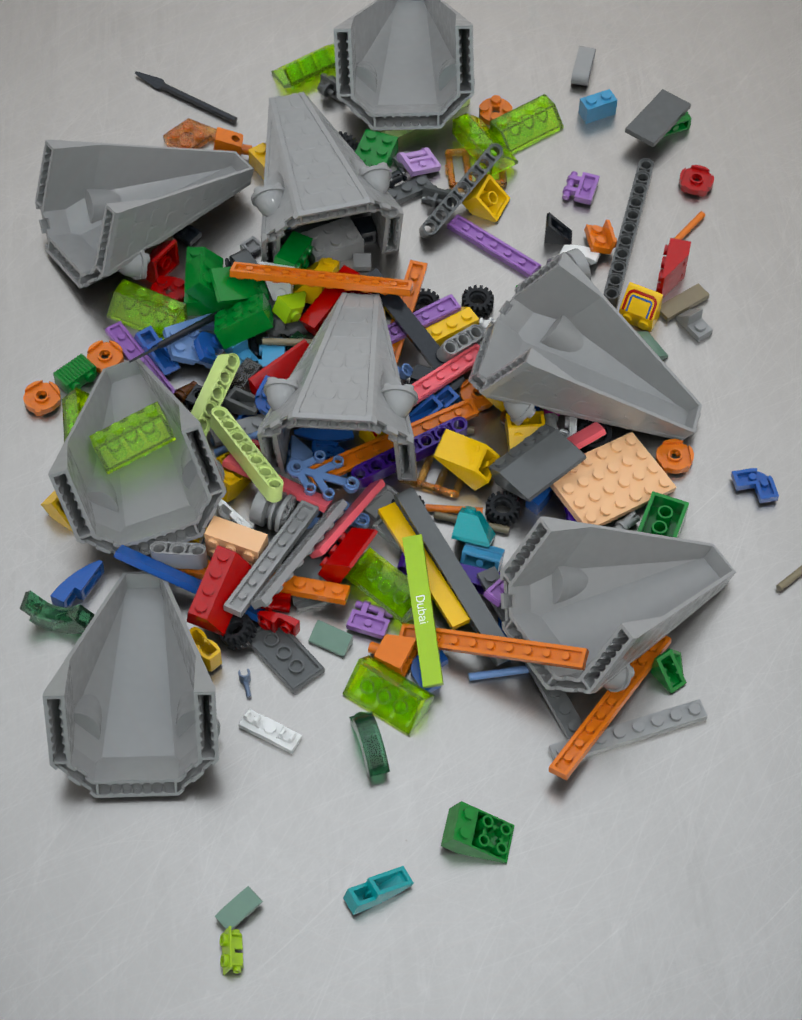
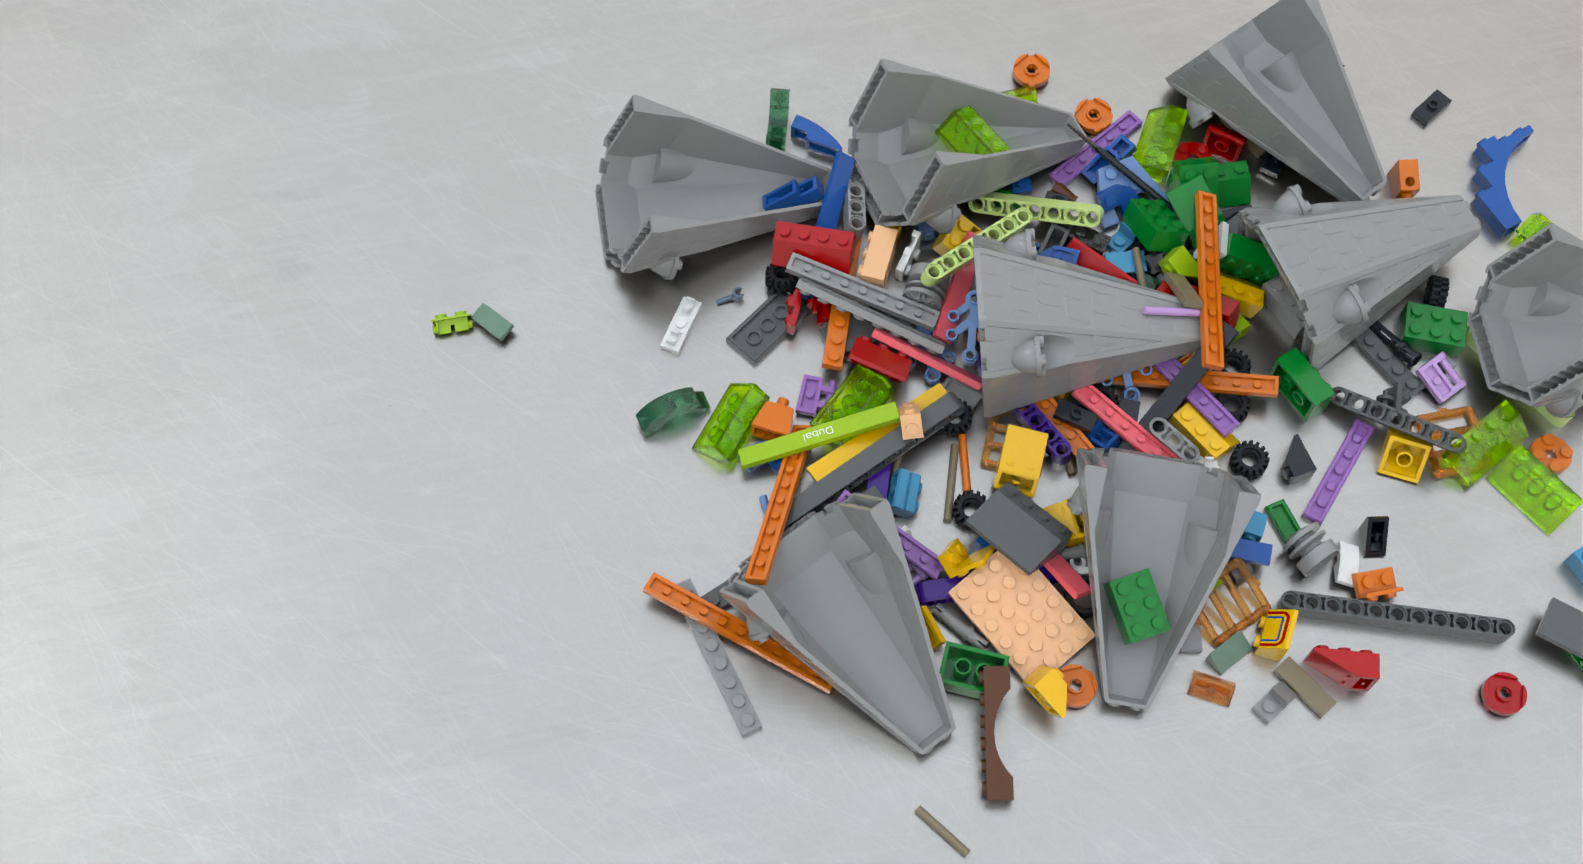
camera: 85 degrees right, 10 degrees up
green brick [53,353,97,395] -> none
black piece [135,71,237,123] -> none
clear orange wing [163,118,217,149] -> none
yellow brick [189,627,222,672] -> none
sand green slope [308,620,353,658] -> none
teal slope [343,866,414,915] -> none
light grey tile [353,253,371,271] -> none
green slope [441,801,515,864] -> none
teal slope [451,506,496,547] -> none
medium lavender plate [562,171,600,205] -> none
green slope [651,648,687,693] -> none
orange bar [674,211,705,240] -> none
blue plate [731,468,779,503] -> none
none -> blue slope [762,175,825,211]
none -> light nougat bracket [899,402,924,440]
none -> yellow bracket [937,538,995,579]
none -> reddish brown arch [979,666,1014,800]
none -> yellow slope [1021,665,1067,718]
none -> black plate [1052,399,1098,434]
none -> green brick [1103,568,1171,644]
none -> lavender bar [1142,306,1200,317]
none -> dark tan tile [1163,272,1204,310]
none -> clear orange slope [1187,670,1236,706]
none -> green brick [1269,347,1335,422]
none -> black slope [1281,434,1317,485]
none -> black plate [1411,89,1452,126]
none -> blue arch [1471,125,1534,239]

